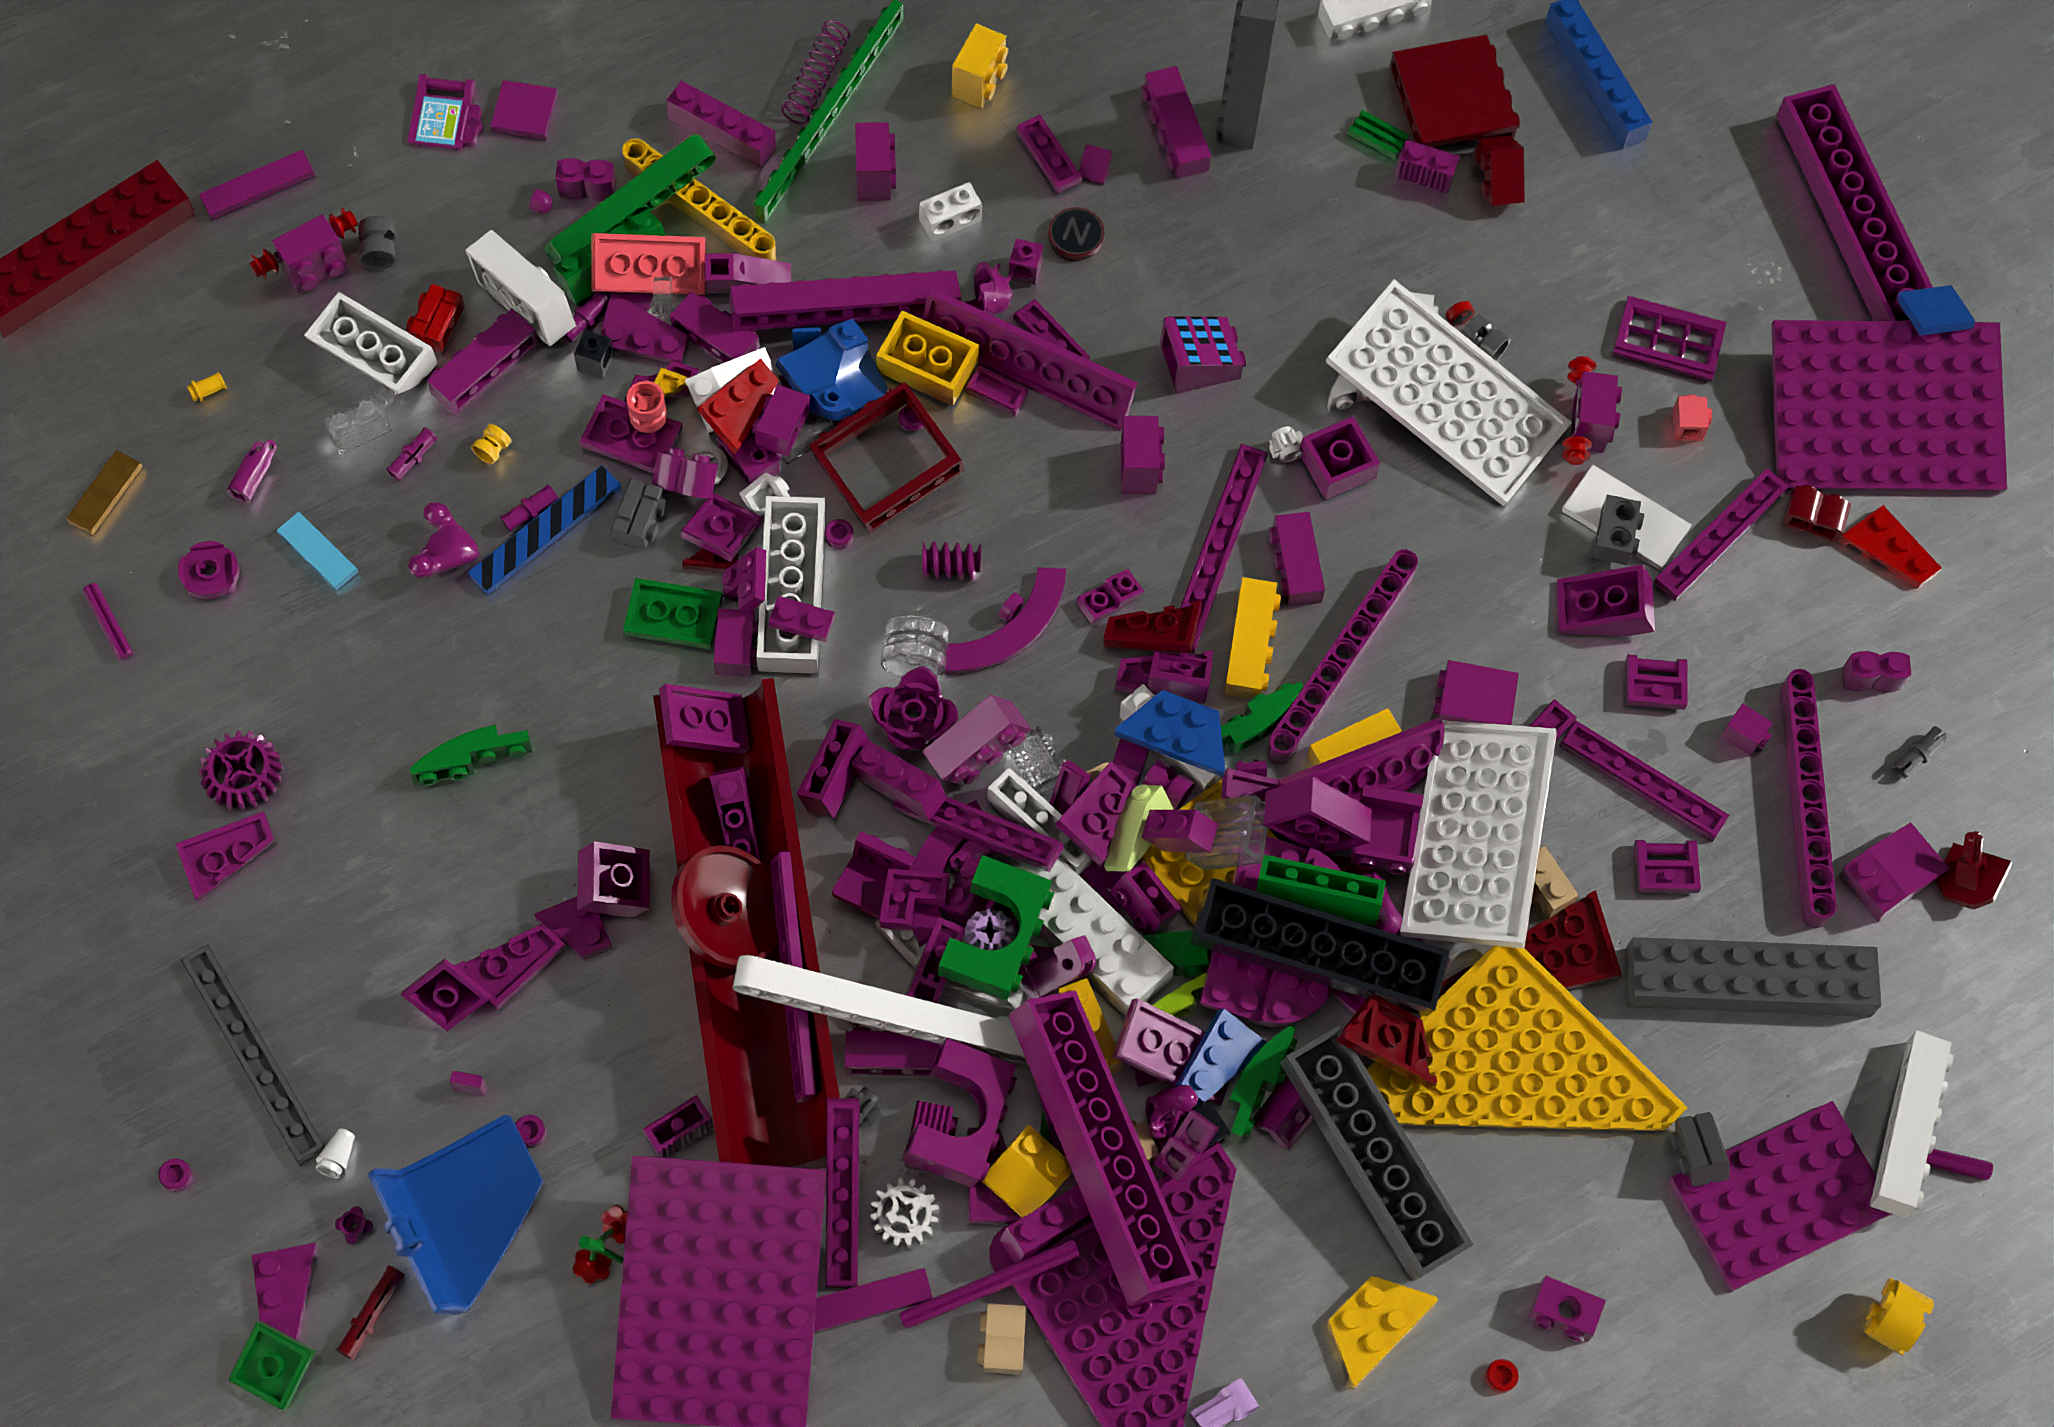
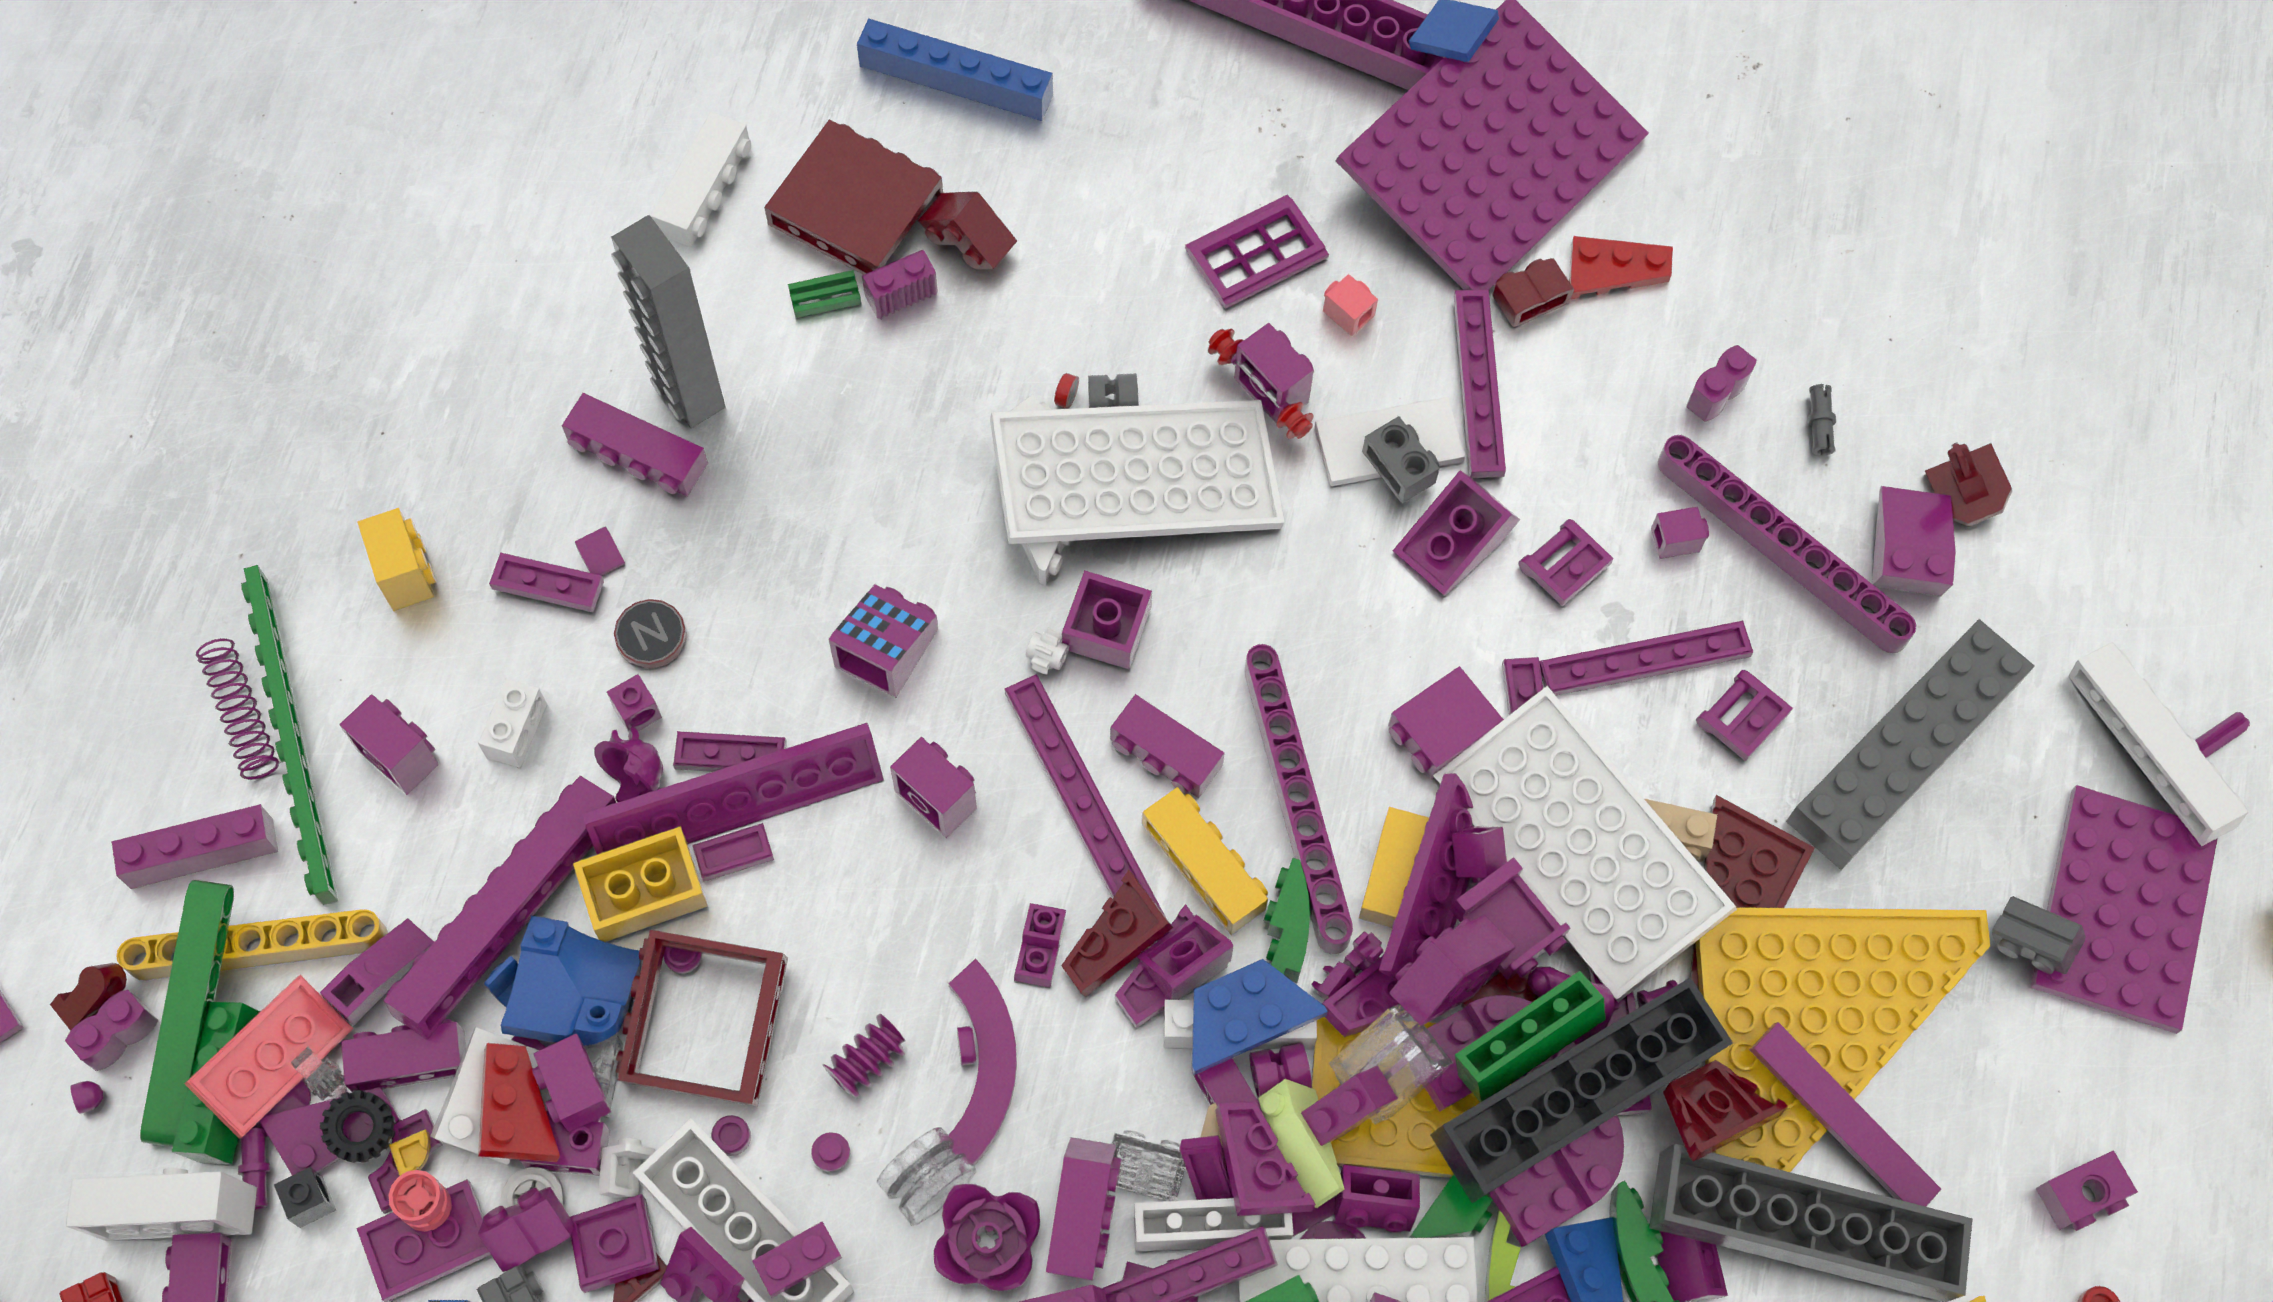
camera: 45 degrees left, 0 degrees up
none -> dark red leg [50,963,127,1031]
none -> black tyre [320,1090,396,1163]
none -> magenta plate [811,1132,850,1172]
none -> magenta plate [1343,931,1384,975]
none -> magenta brick [1452,826,1507,883]
none -> magenta tile [1749,1022,1941,1207]

